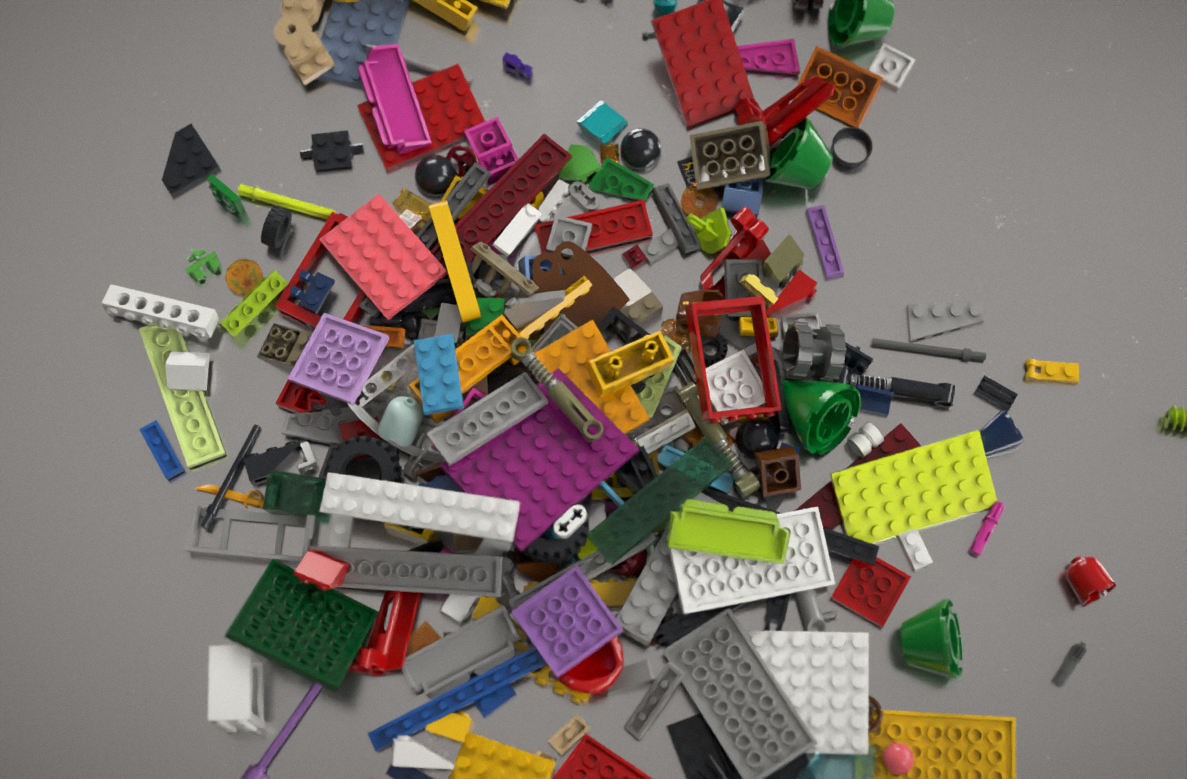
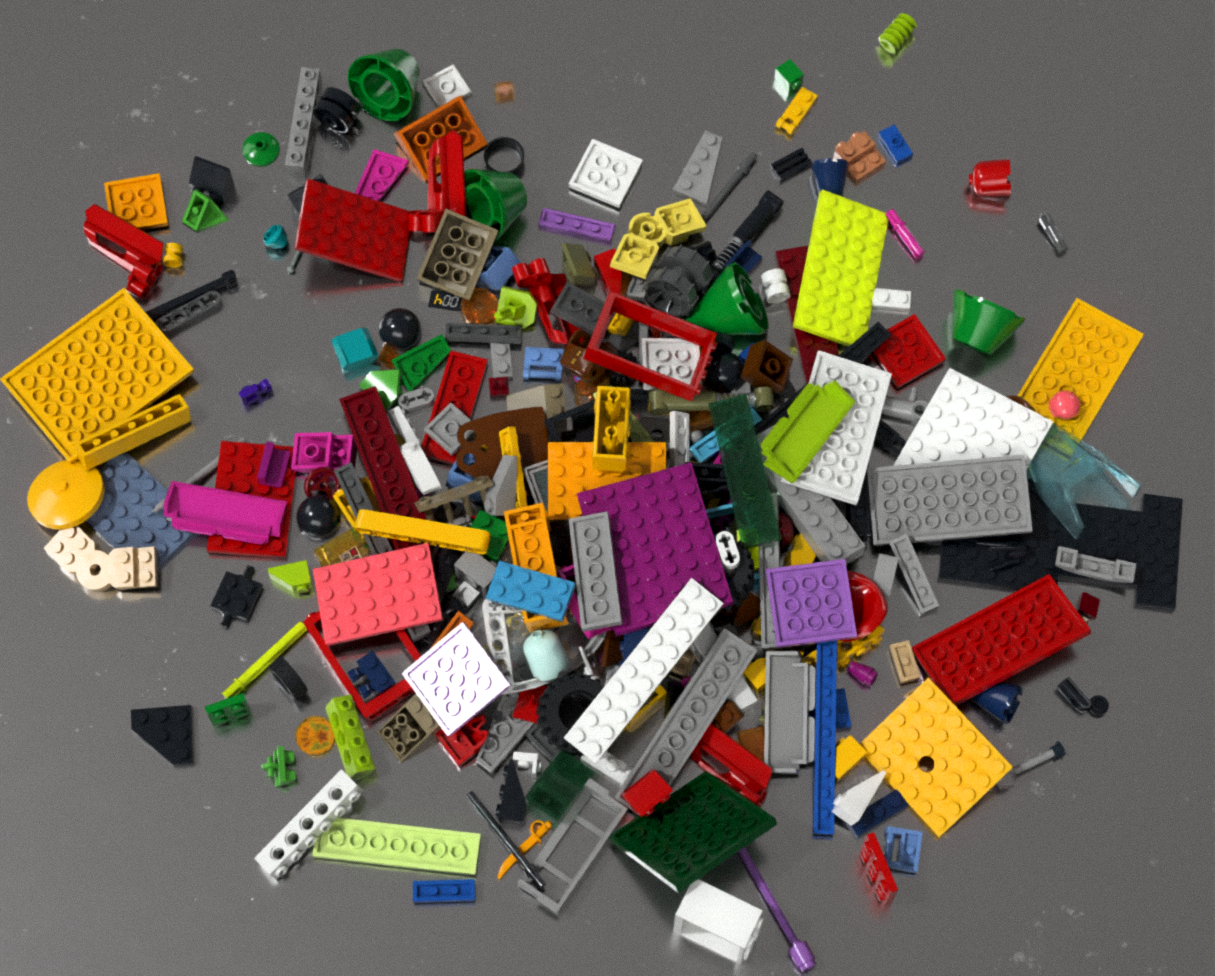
camera: 60 degrees left, 5 degrees down
white slope [165,352,210,391] -> none
olive piece [511,337,603,442] -> none
light yellow plate [739,274,778,306] -> none
none -> magenta panel [257,441,290,488]
none -> lime slope [268,560,313,593]
none -> clear orange slope [494,81,514,98]
none -> medium blue plate [523,347,564,382]
none -> white plate [569,139,643,208]
none -> light yellow plate [610,198,707,279]
none -> reddish brown plate [711,700,745,734]
none -> green brick [775,59,804,93]
none -> nougat plate [834,131,886,183]
none -> magenta cone [847,661,878,686]
none -> blue plate [878,124,913,164]

